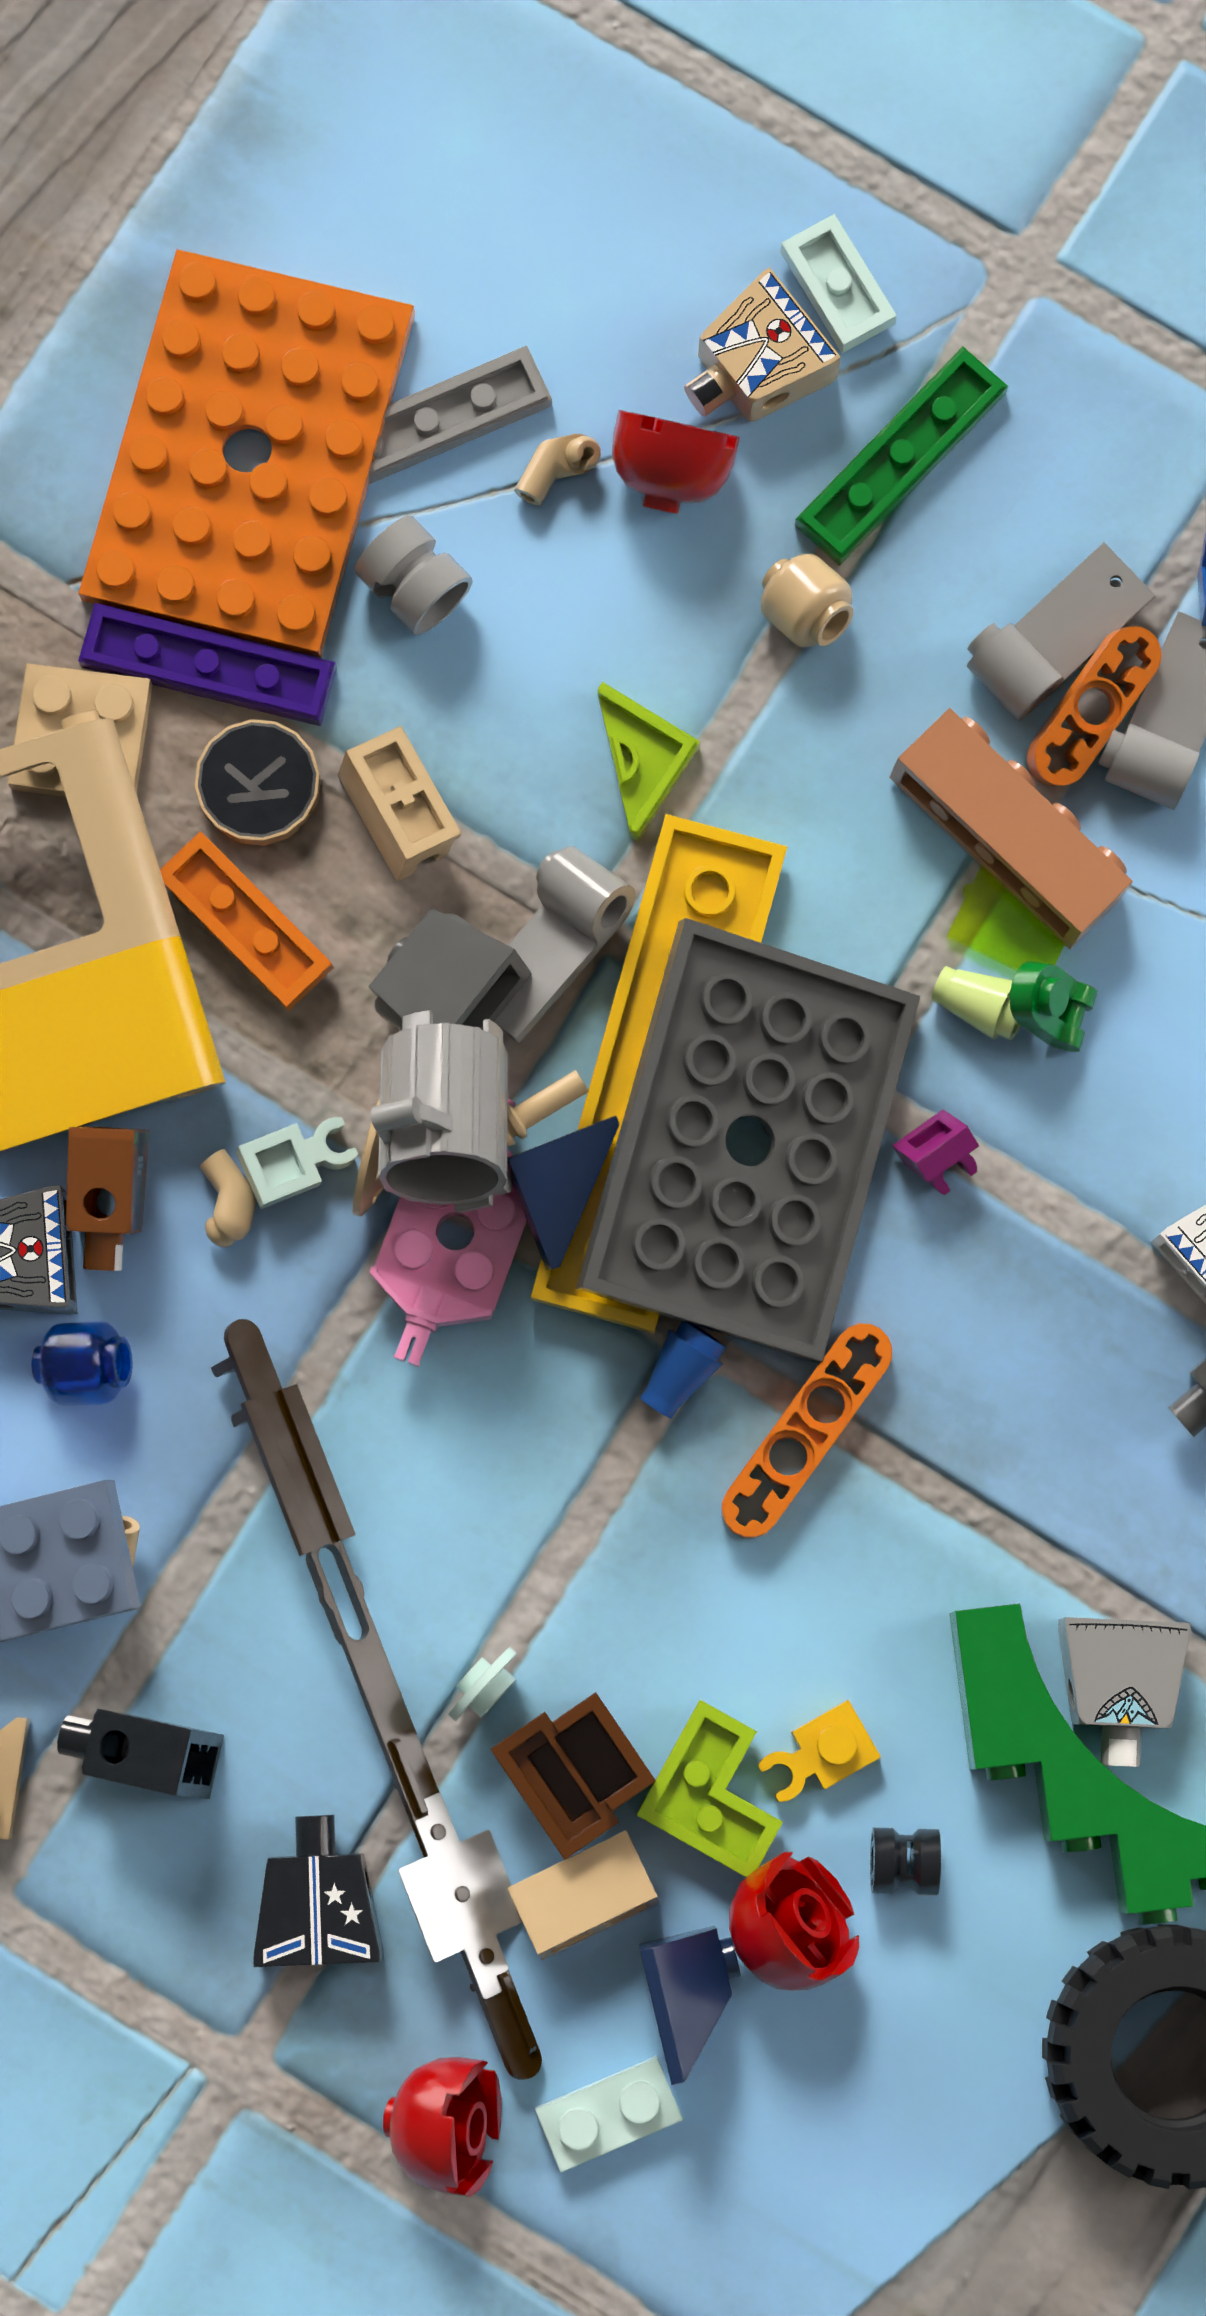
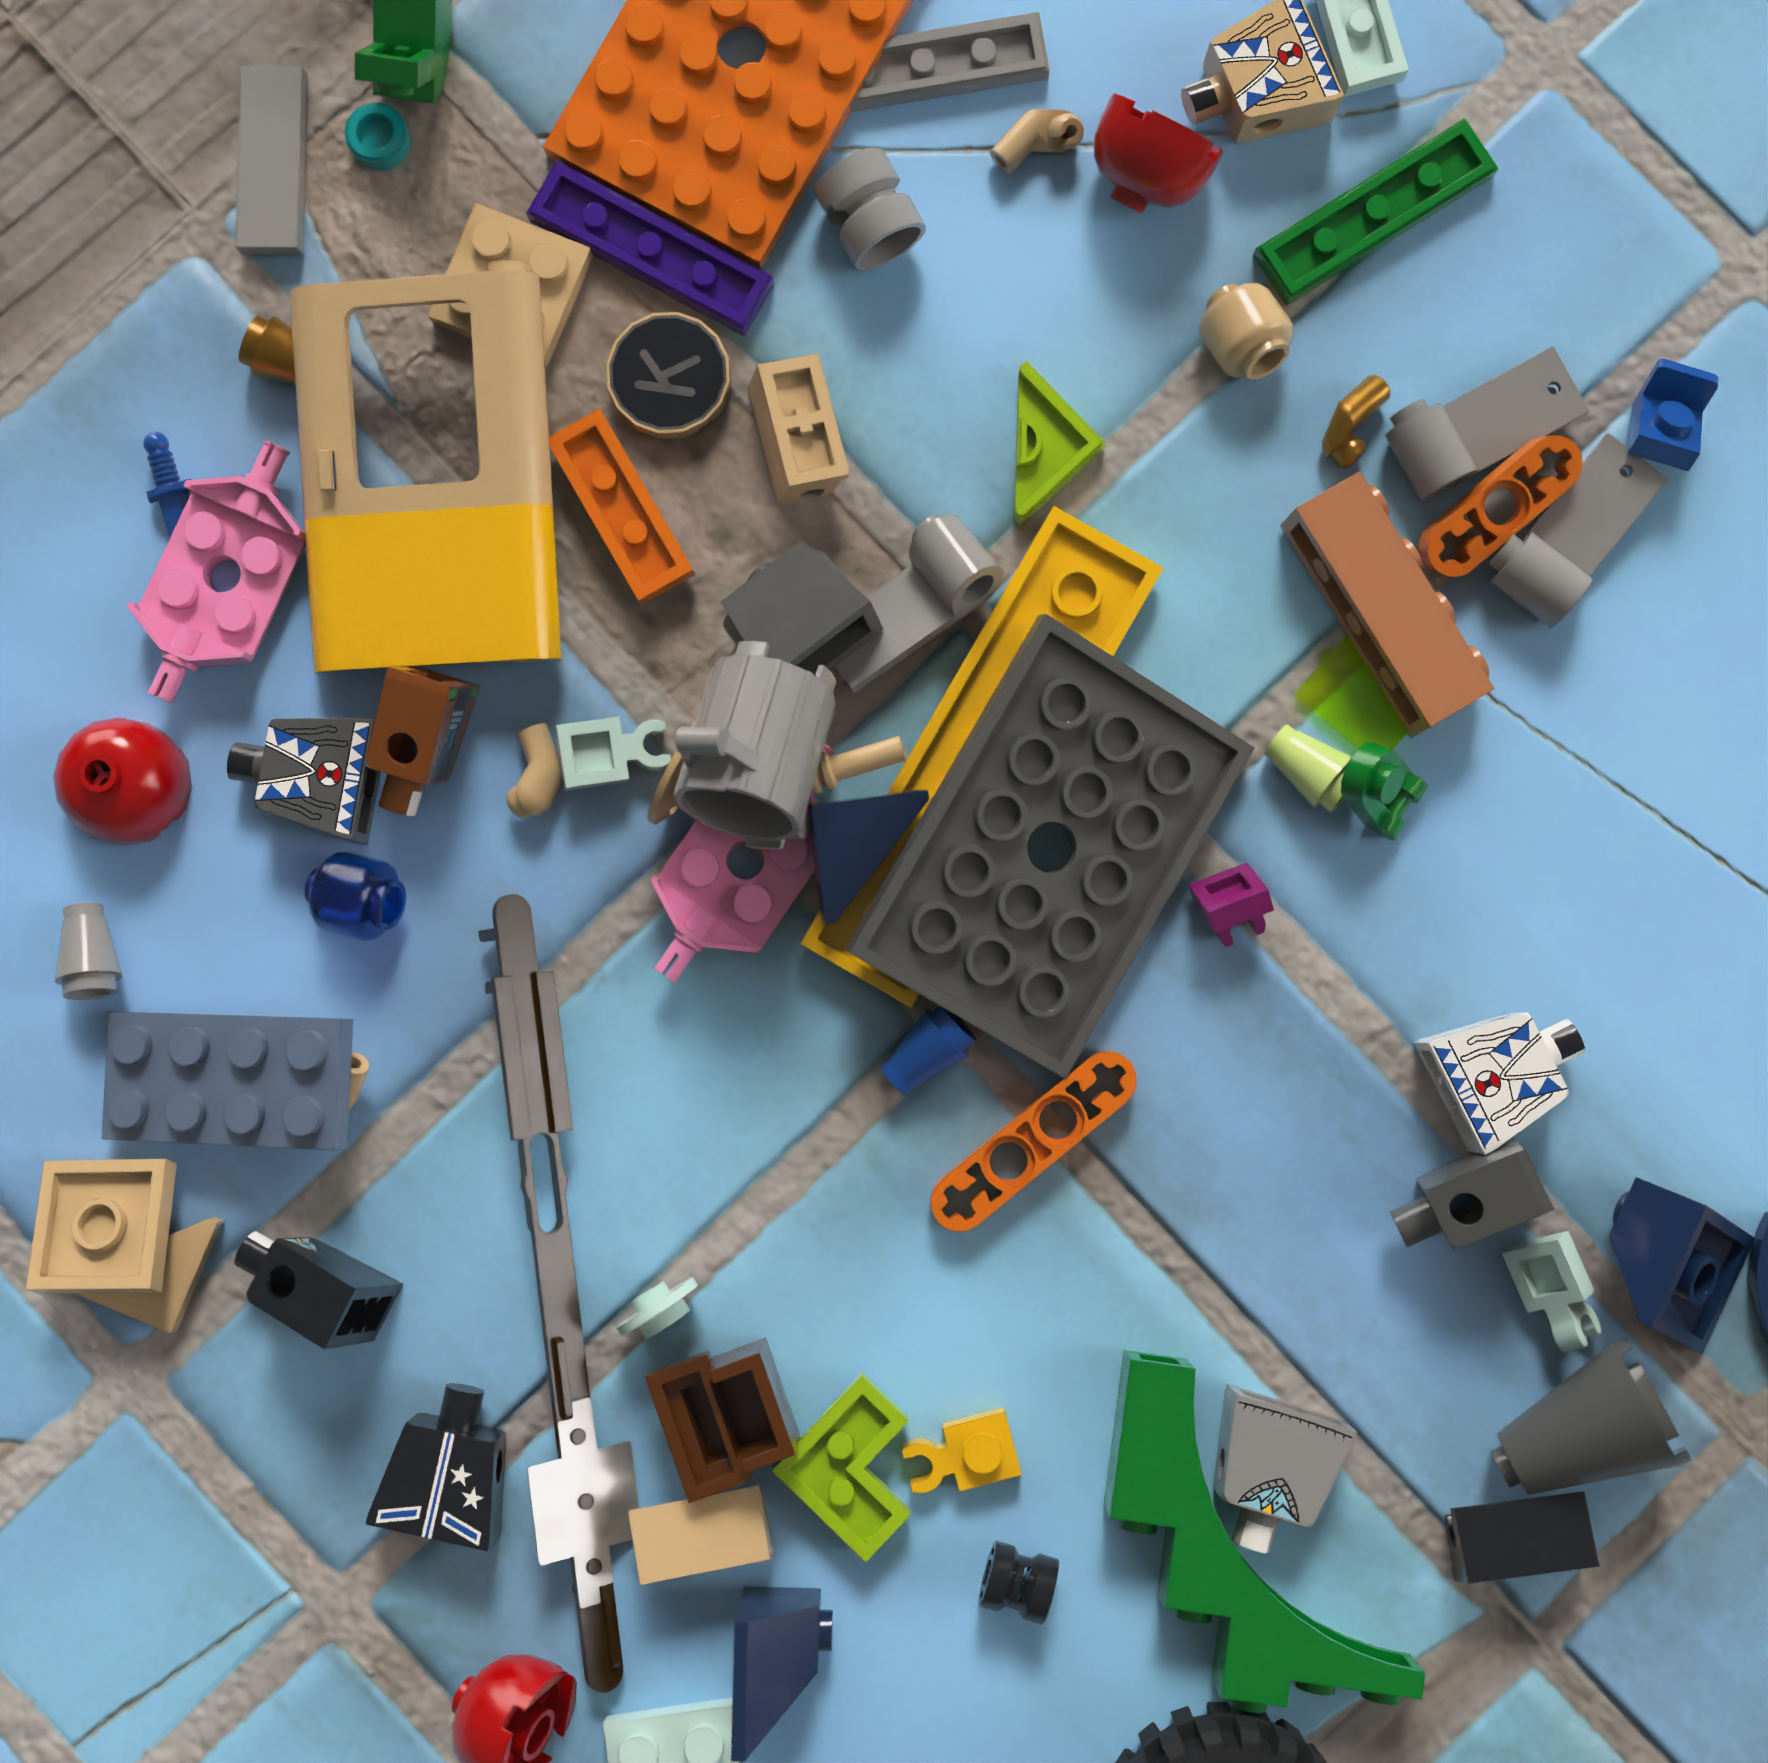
camera: 20 degrees right, 5 degrees up
red cylinder [729,1852,859,1990] -> none
none -> pearl gold arm [1322,375,1391,469]

